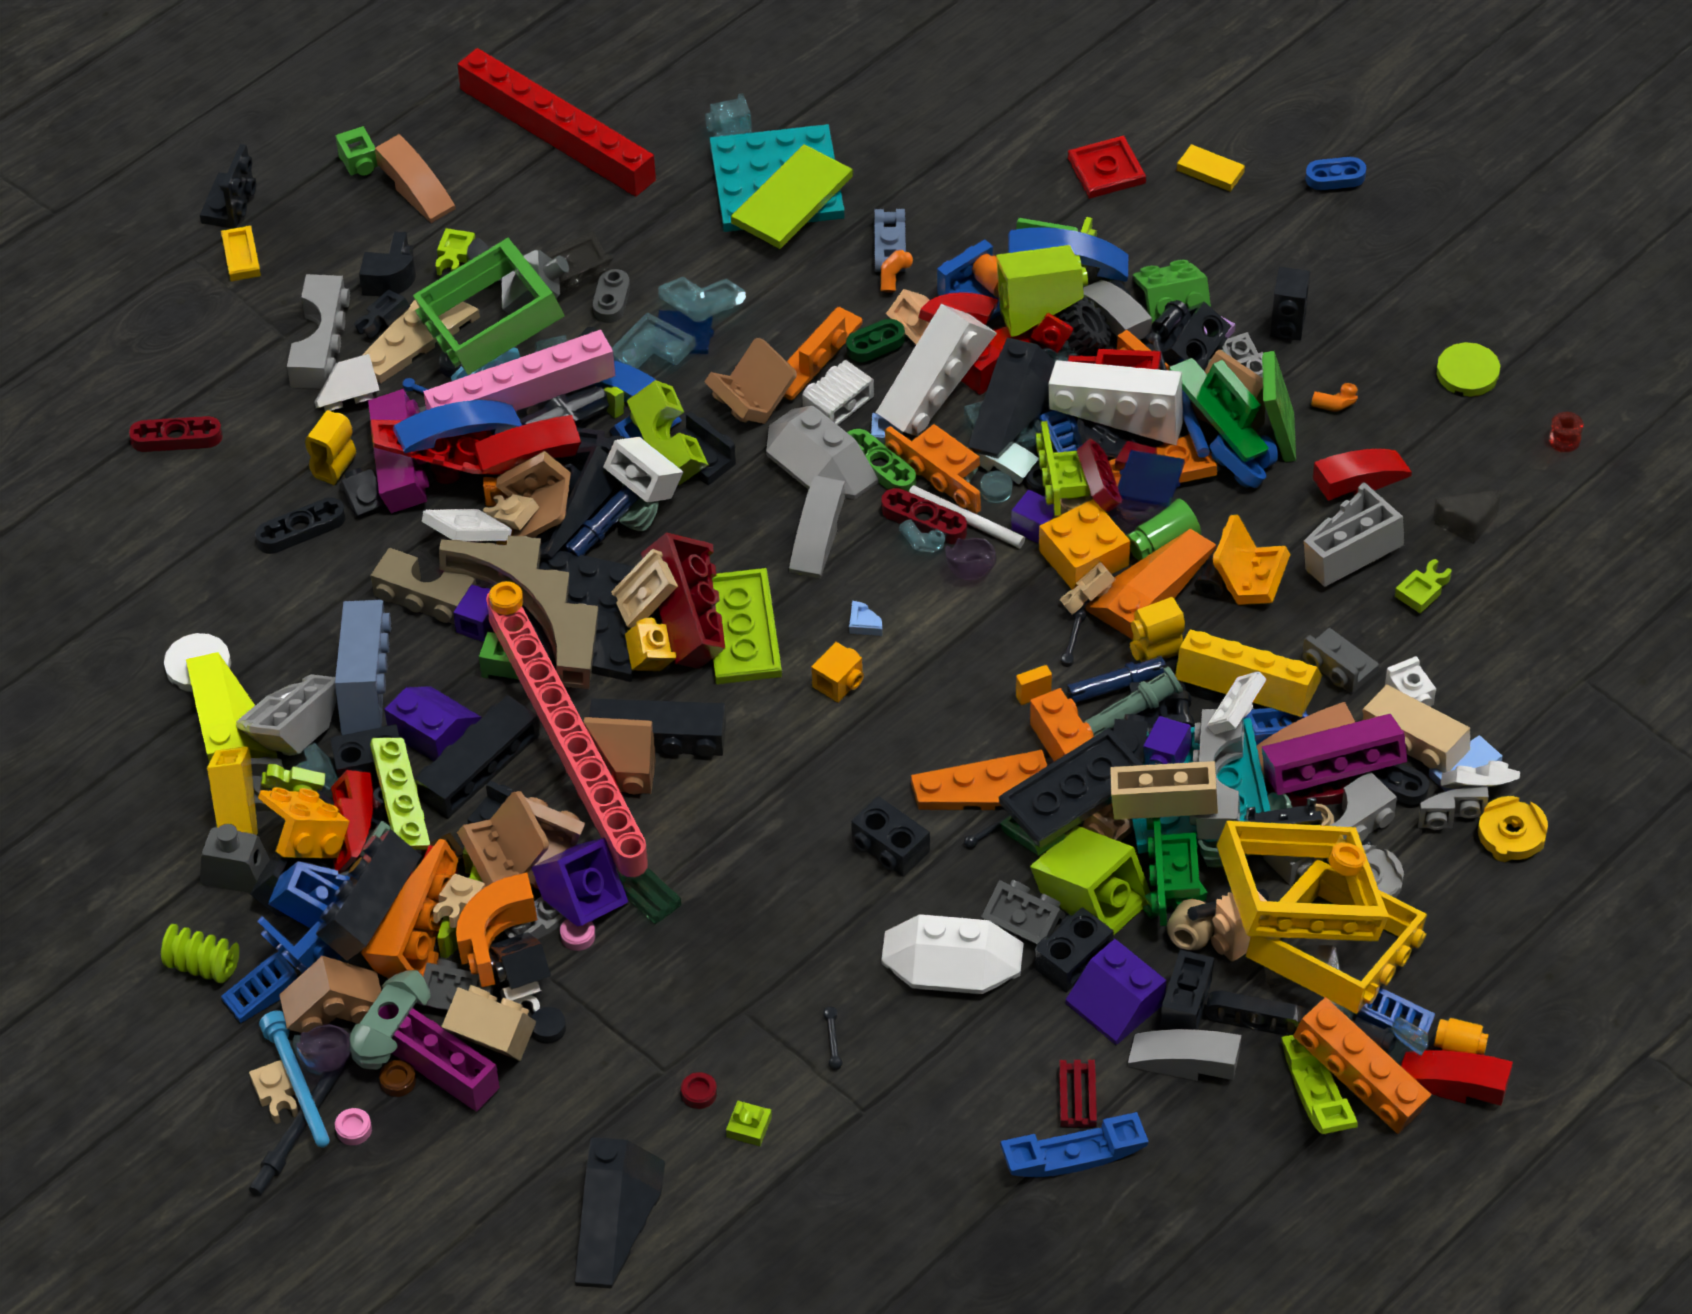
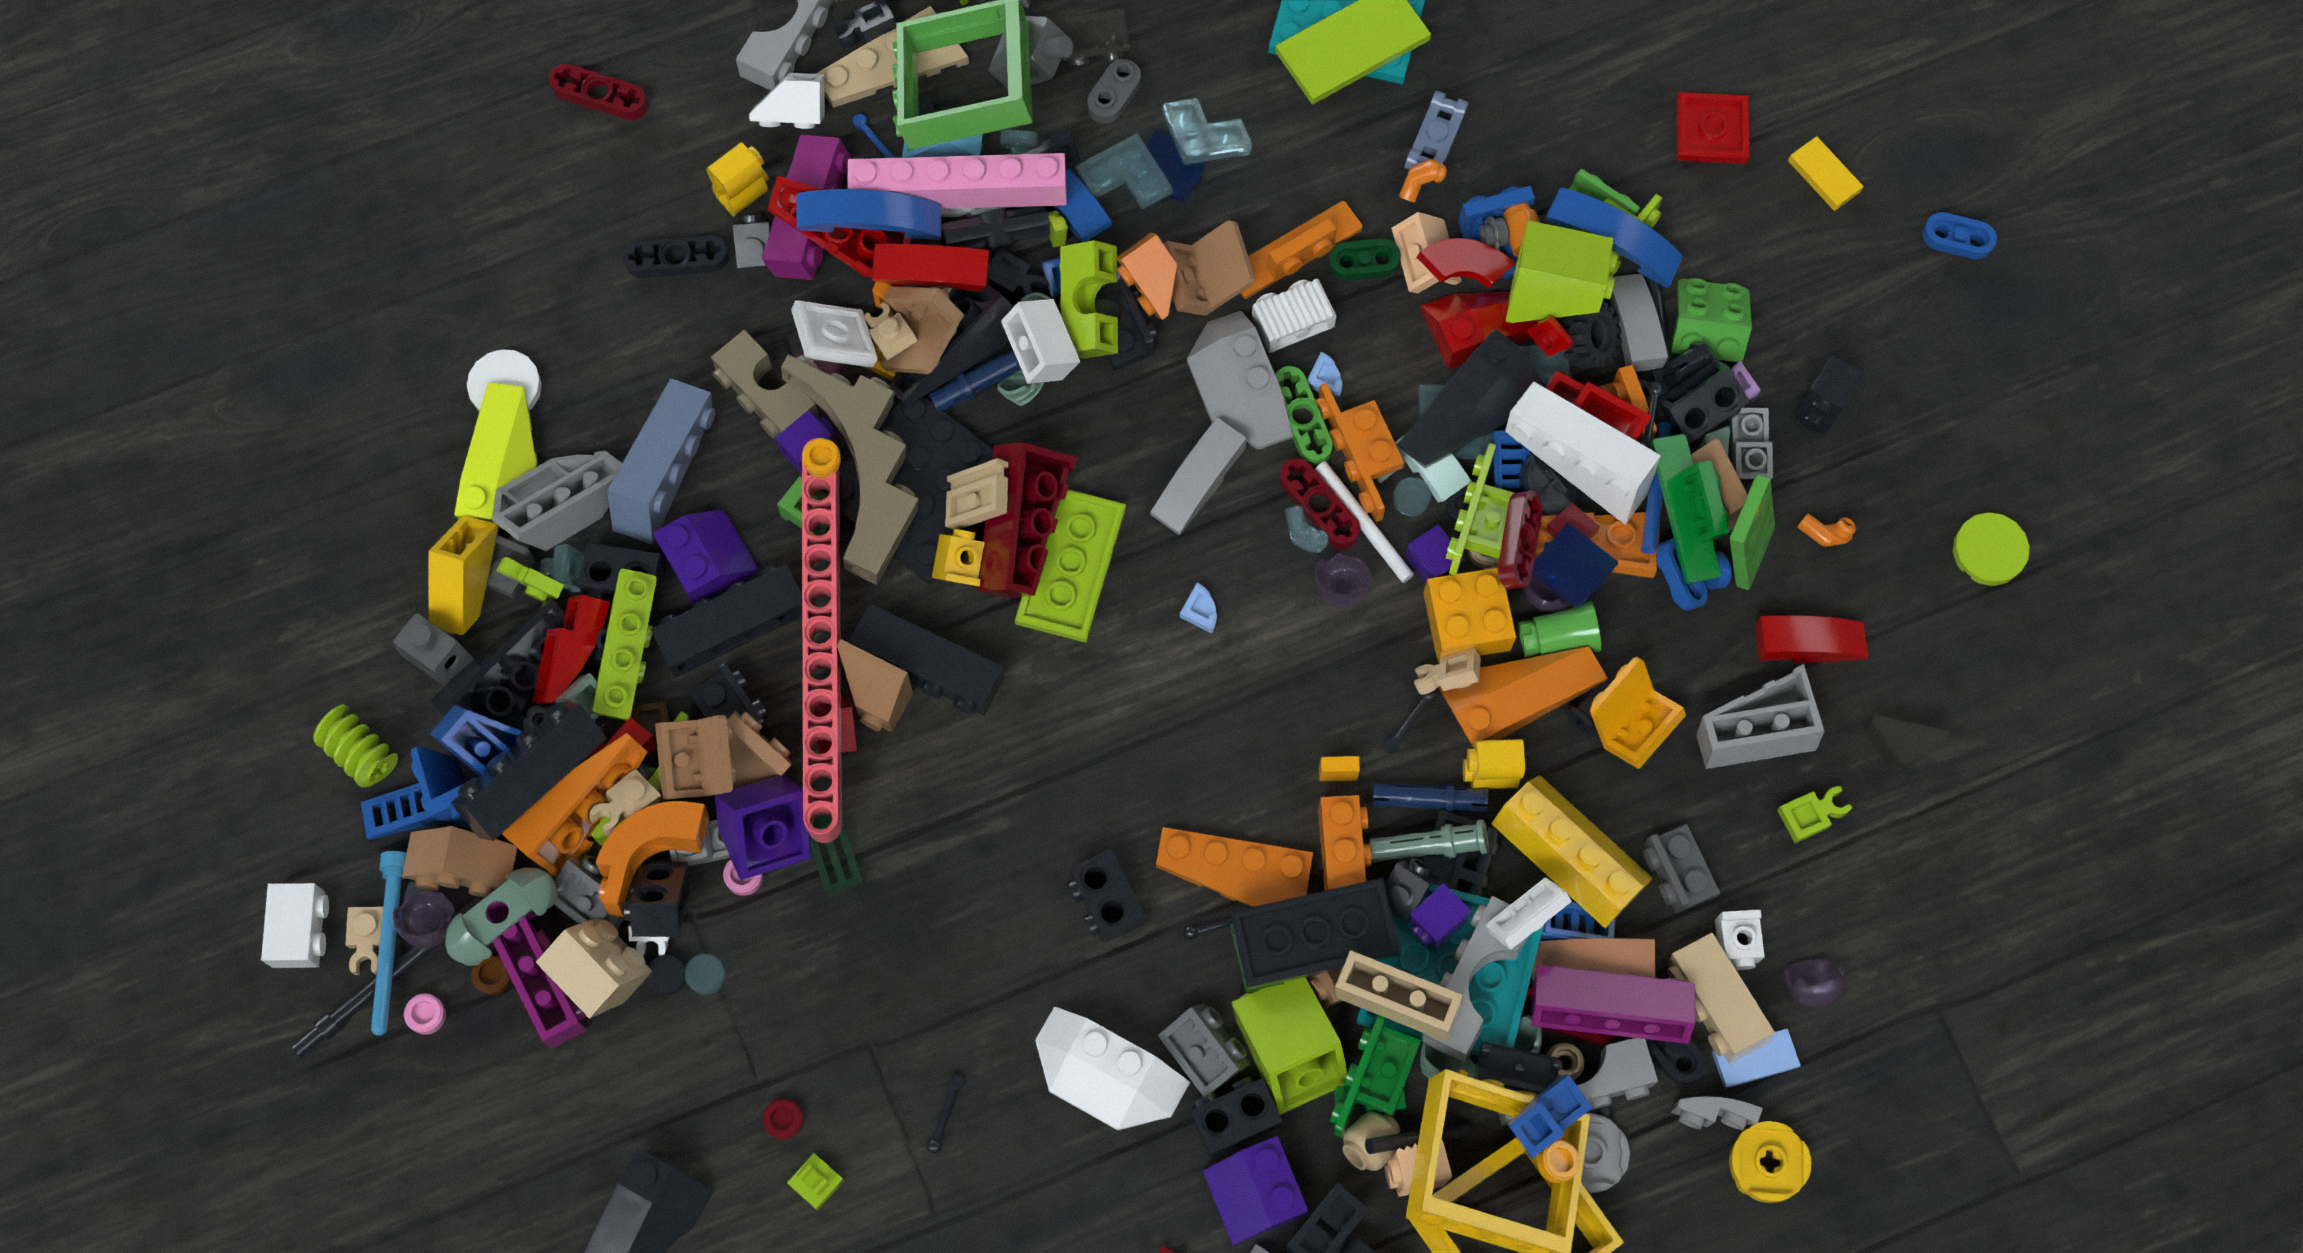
camera: 20 degrees right, 20 degrees up
light orange bracket [258,787,350,858] -> none
light orange brick [811,642,864,703] -> none
white wedge [876,304,997,436] -> none
white slope [1440,761,1520,789] -> none
clear red wheel [1549,412,1583,452] -> none
none -> white brick [261,883,329,968]
none -> clear light blue tile [685,954,725,995]
none -> orange slope [1116,233,1177,320]
none -> dark grey plate [1479,216,1509,250]
none -> blue slope [1507,1074,1593,1158]
none -> clear purple hair [1784,959,1847,1008]

